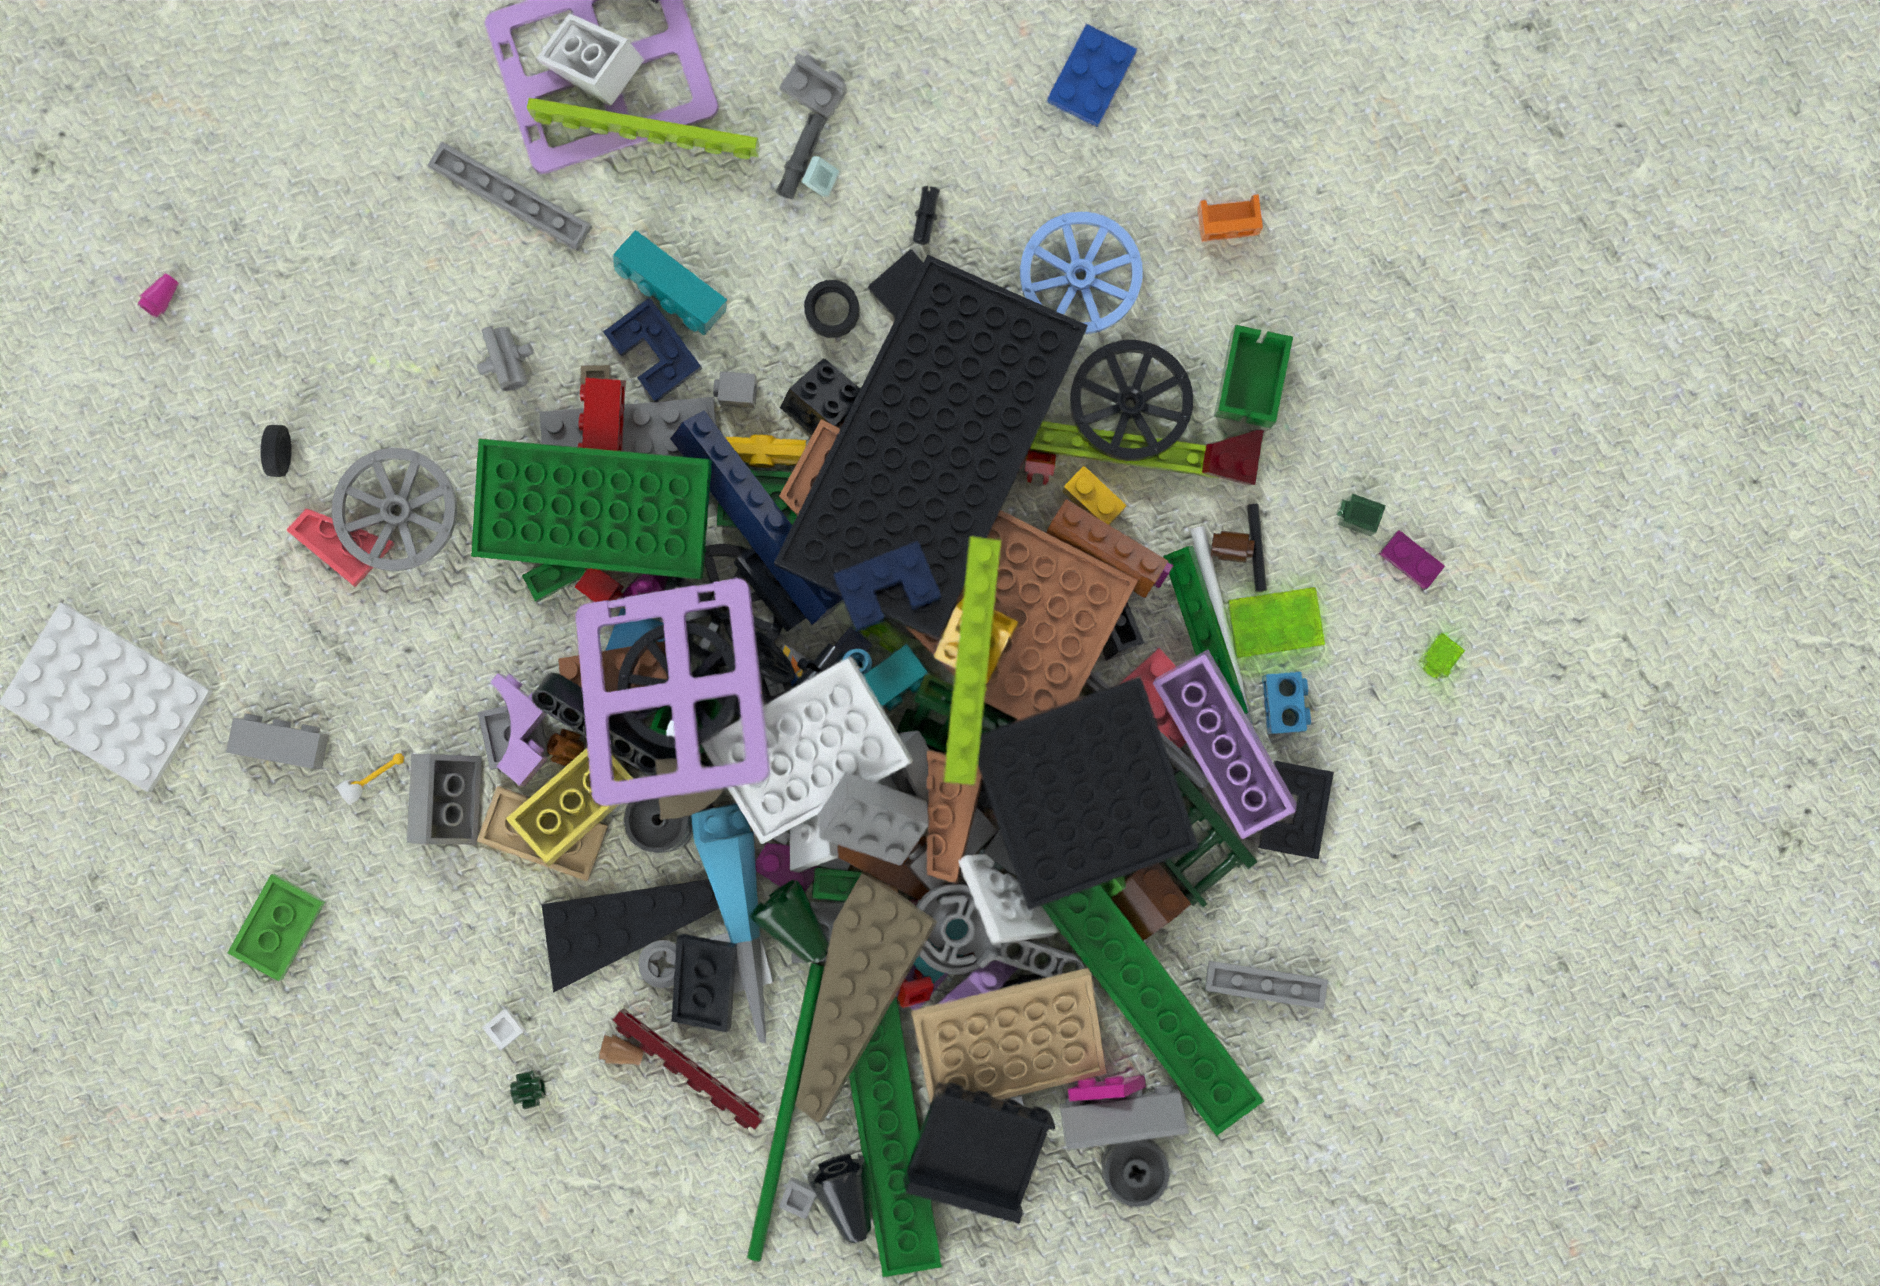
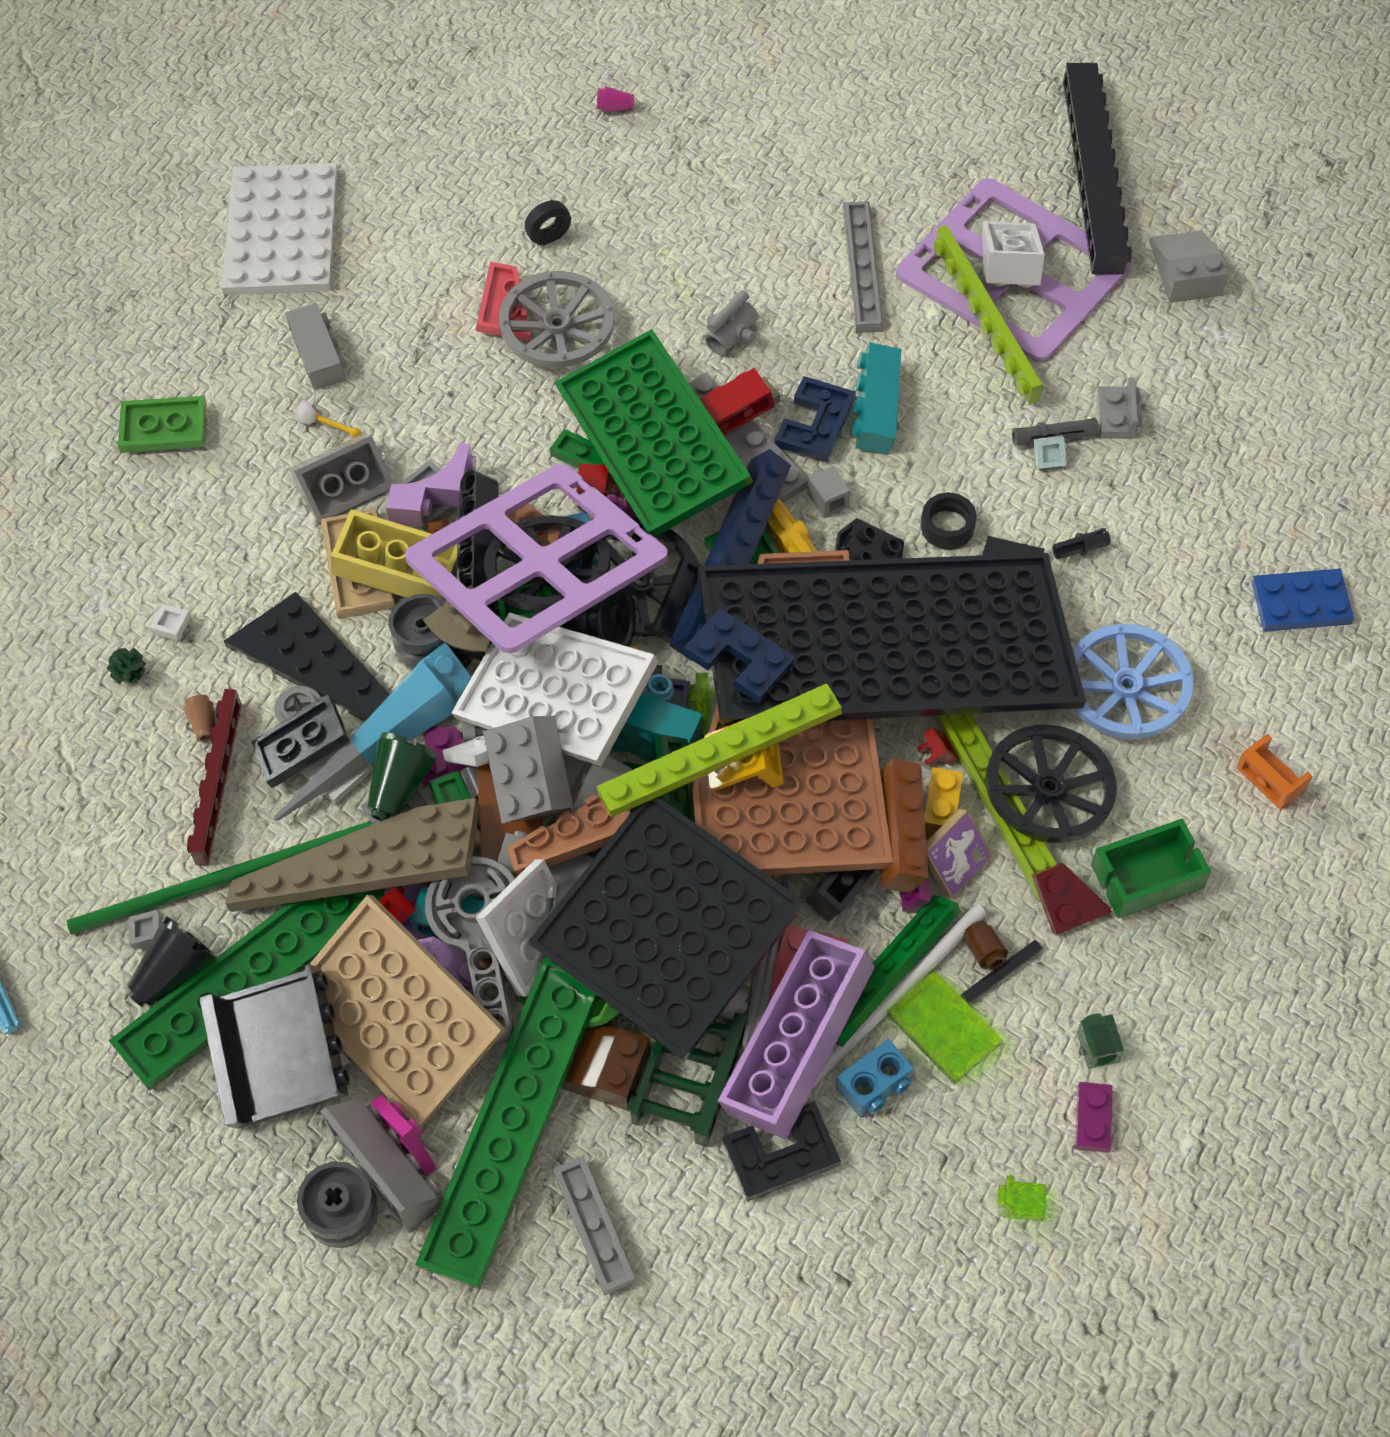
camera: 55 degrees right, 25 degrees down
none -> tile [926,808,993,898]

